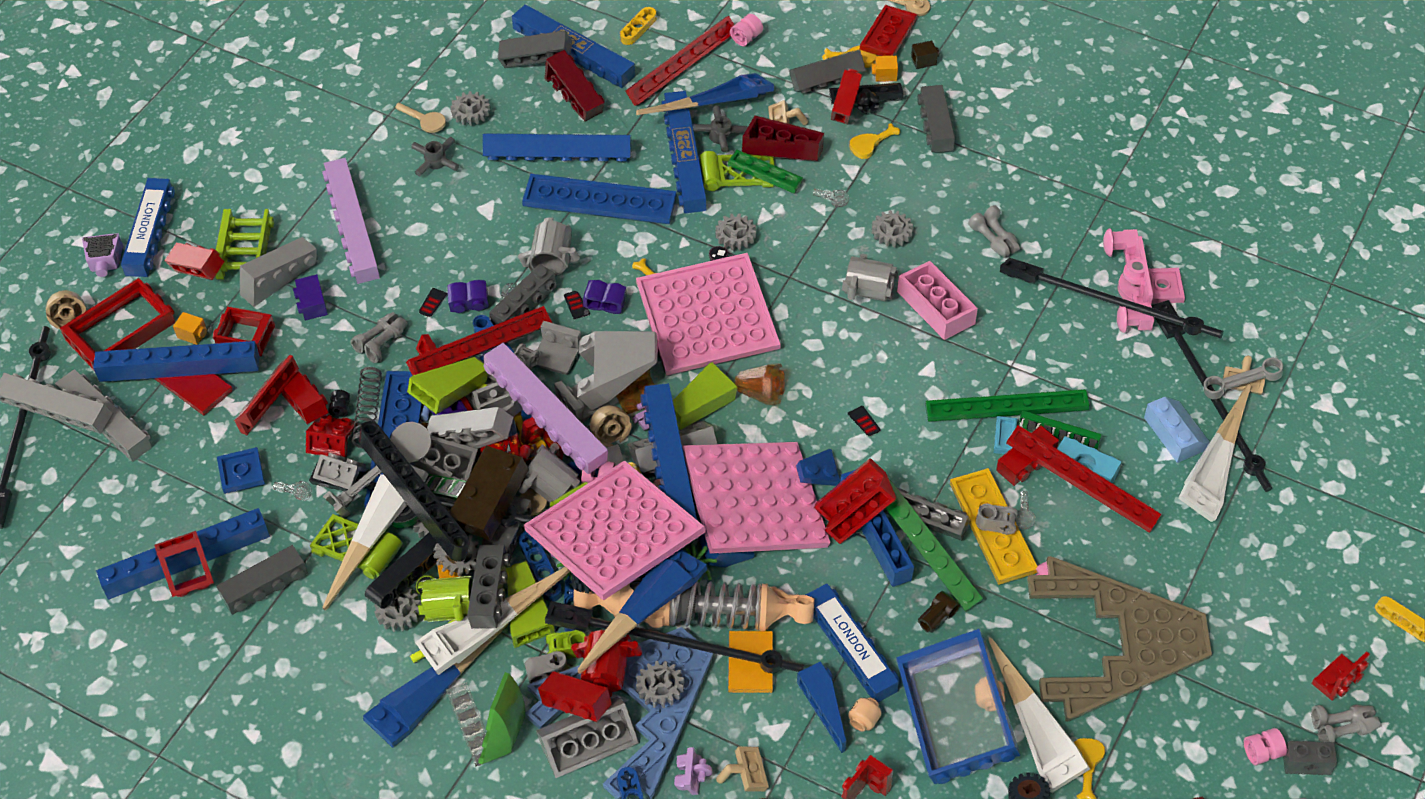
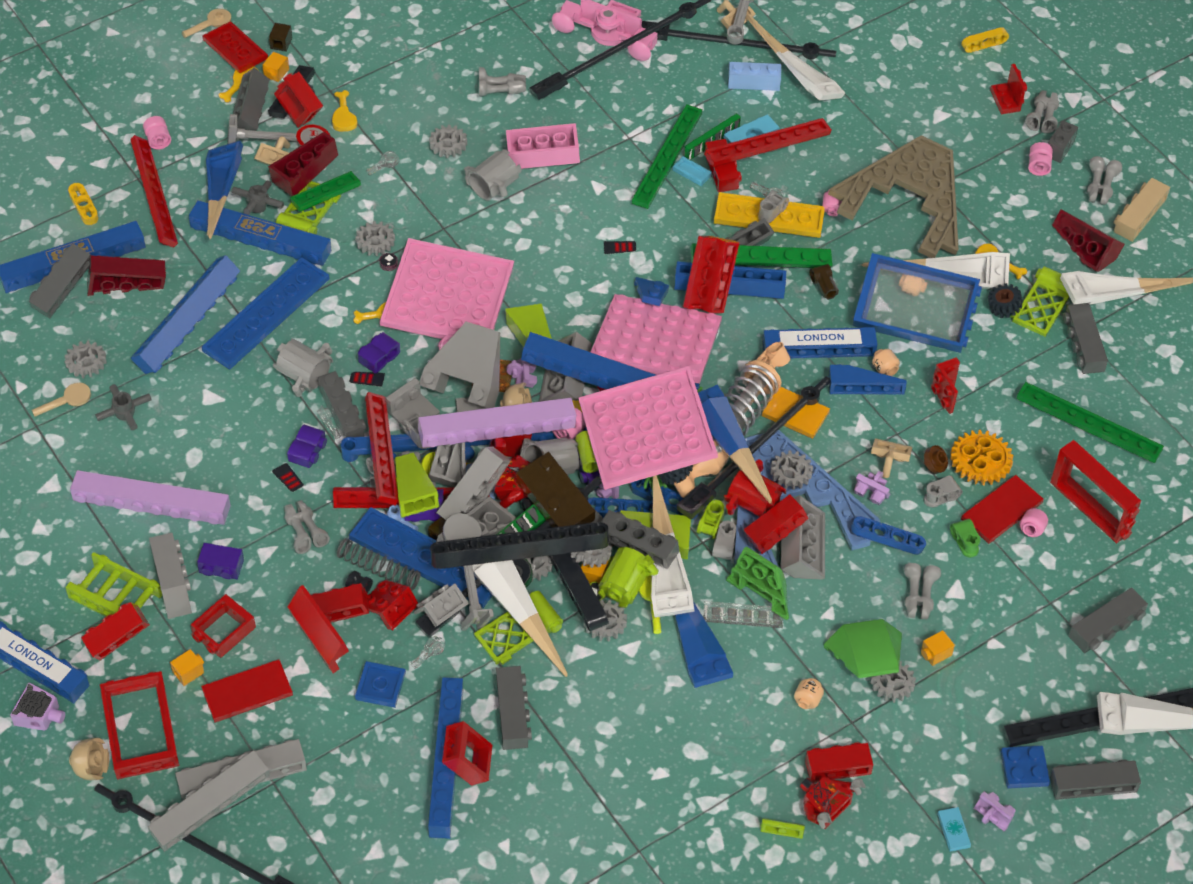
camera: 65 degrees left, 0 degrees up
blue brick [93,341,260,382] -> none
clear orange cone [734,363,785,405] -> none
dark grey brick [917,85,955,153] -> none
none -> light grey piece [228,114,330,146]

